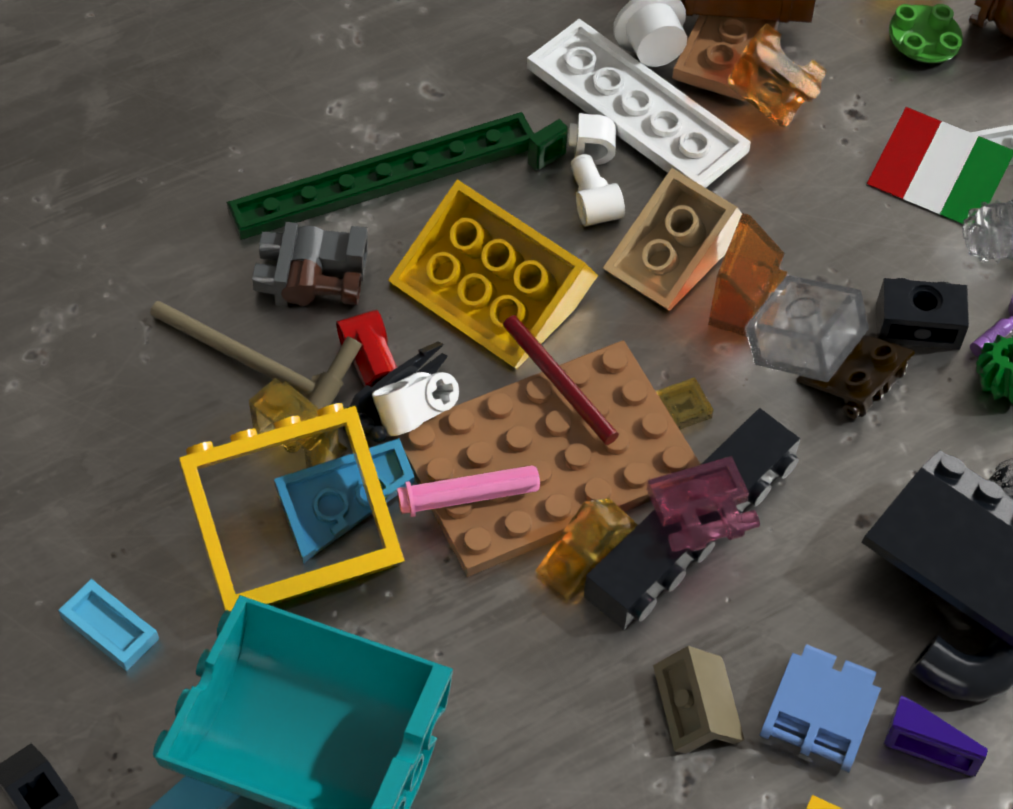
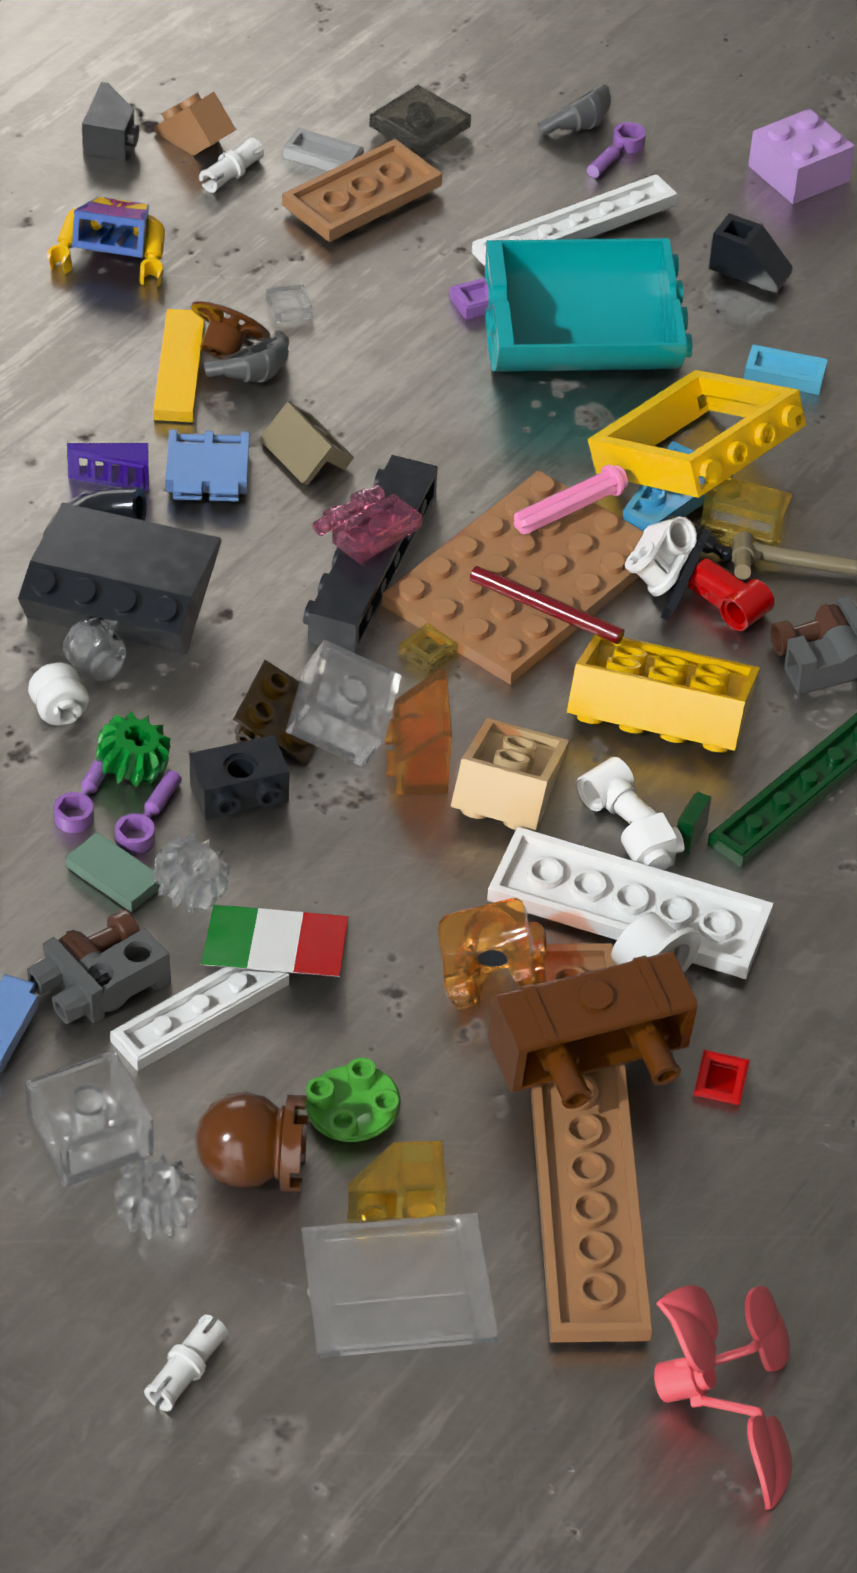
camera: 155 degrees right, 10 degrees down
clear yellow slope [536,498,638,600] -> none

